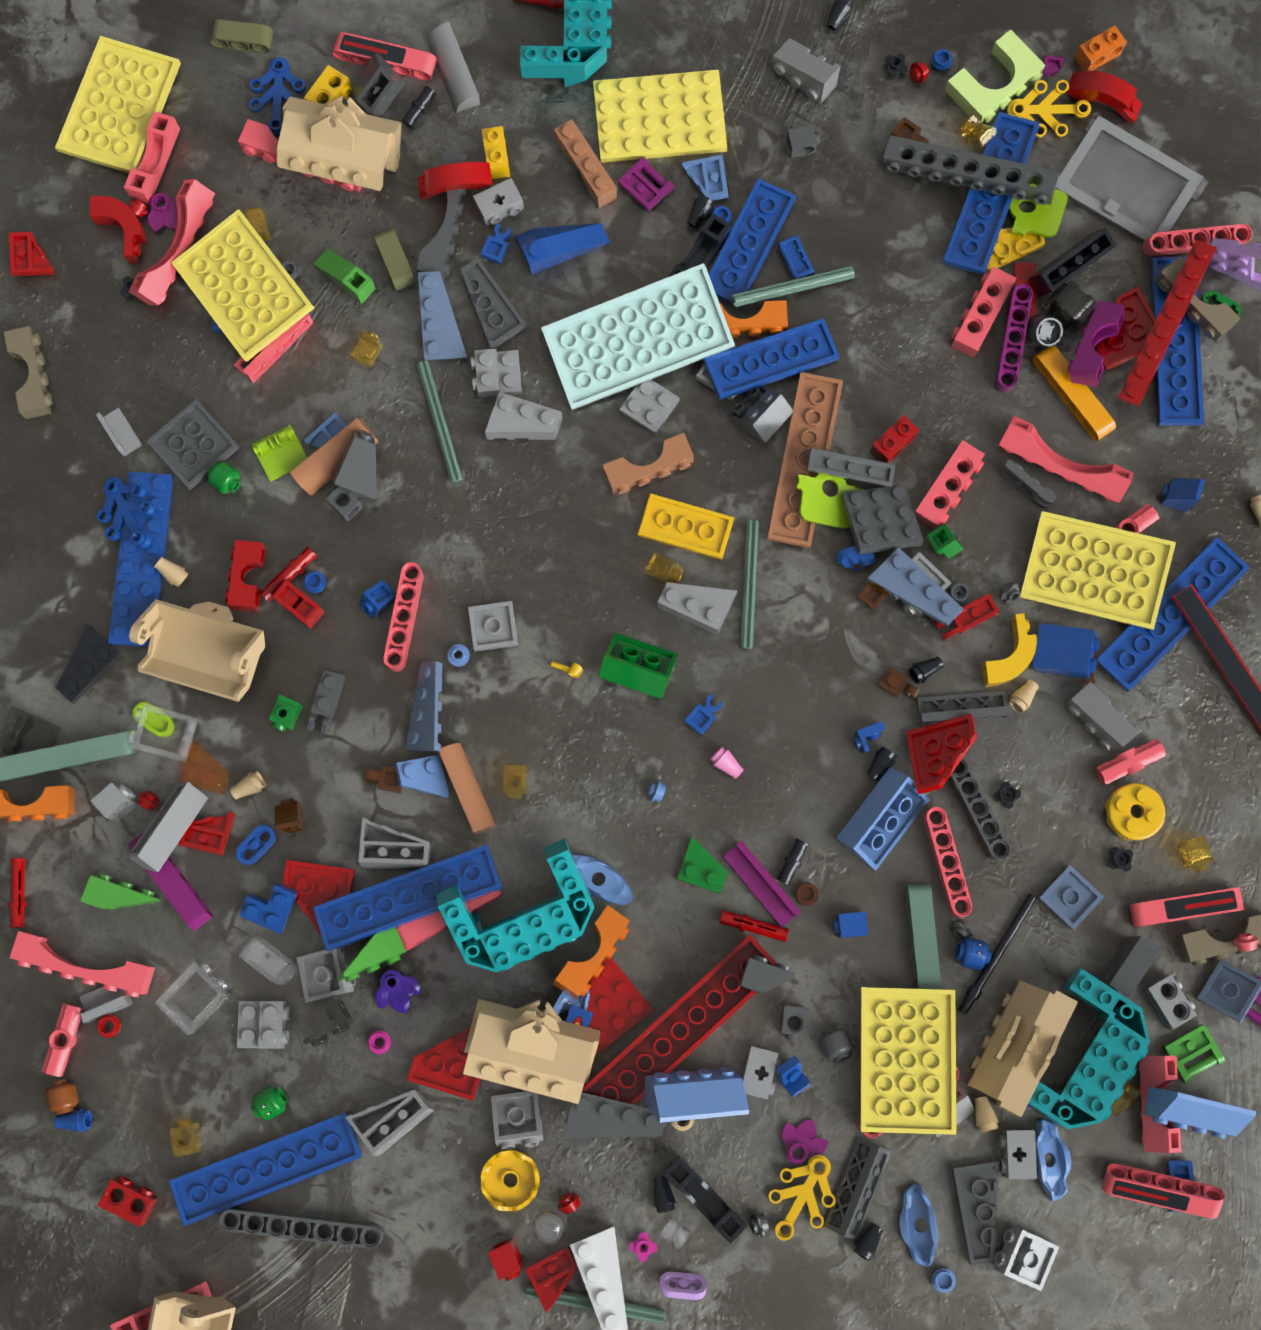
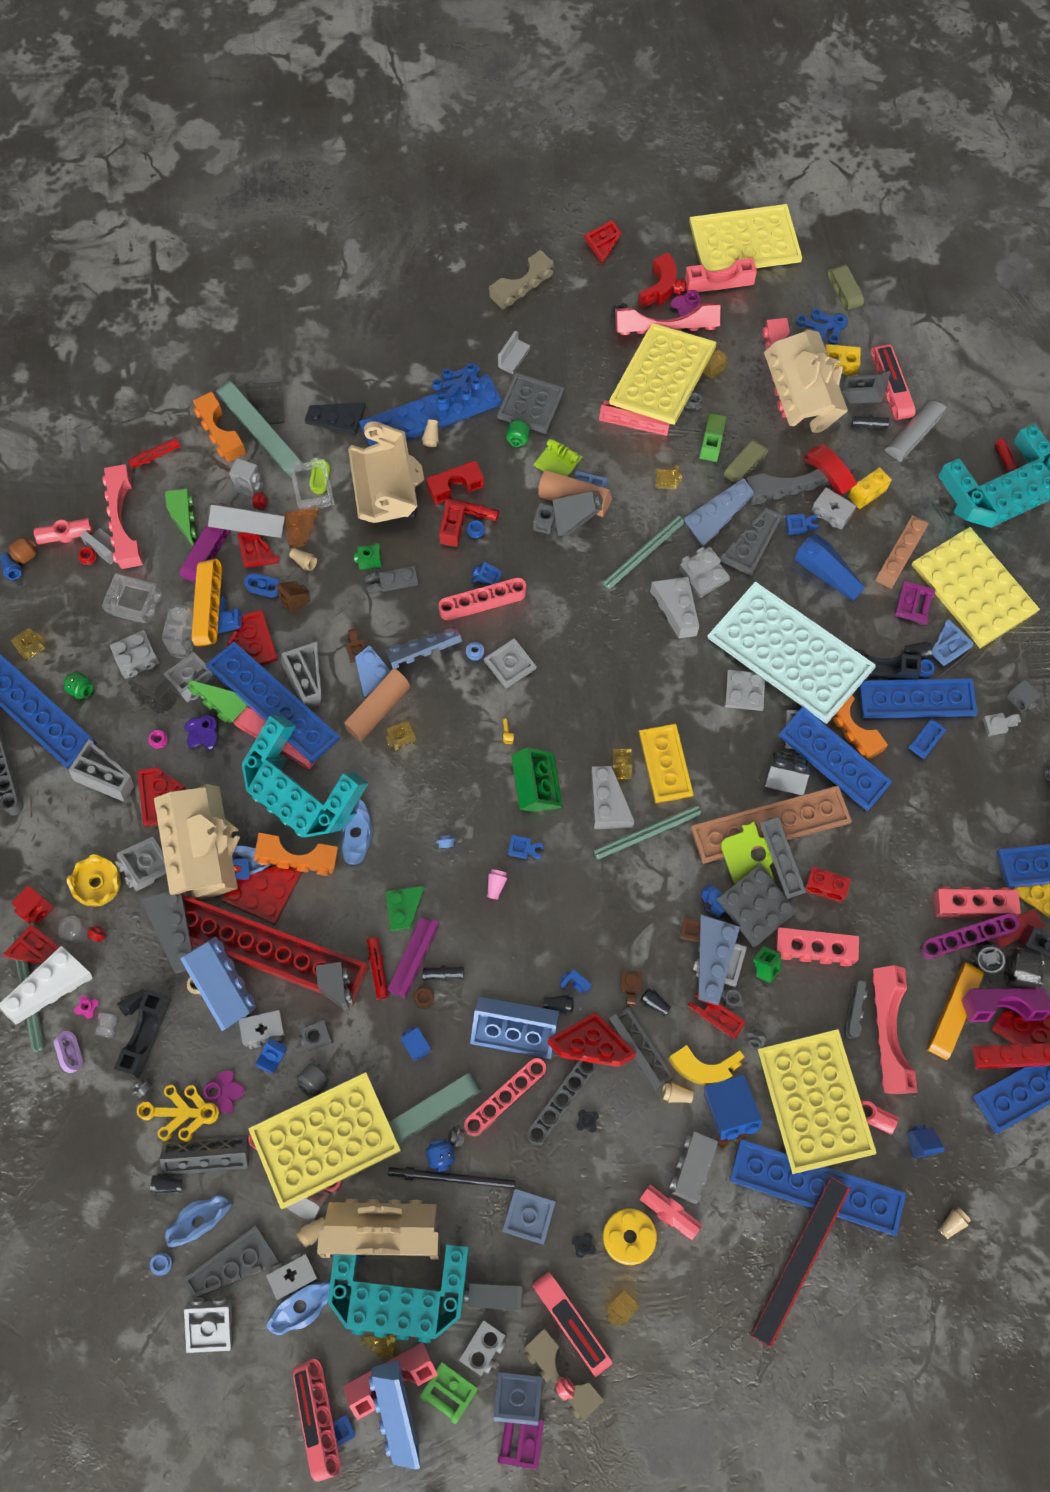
camera: 60 degrees right, 10 degrees down
nougat arch [602,433,694,494] -> none
sand green axle [732,266,855,307] -> none
none -> light orange beam [192,559,222,647]
none -> light grey plate [983,713,1021,736]

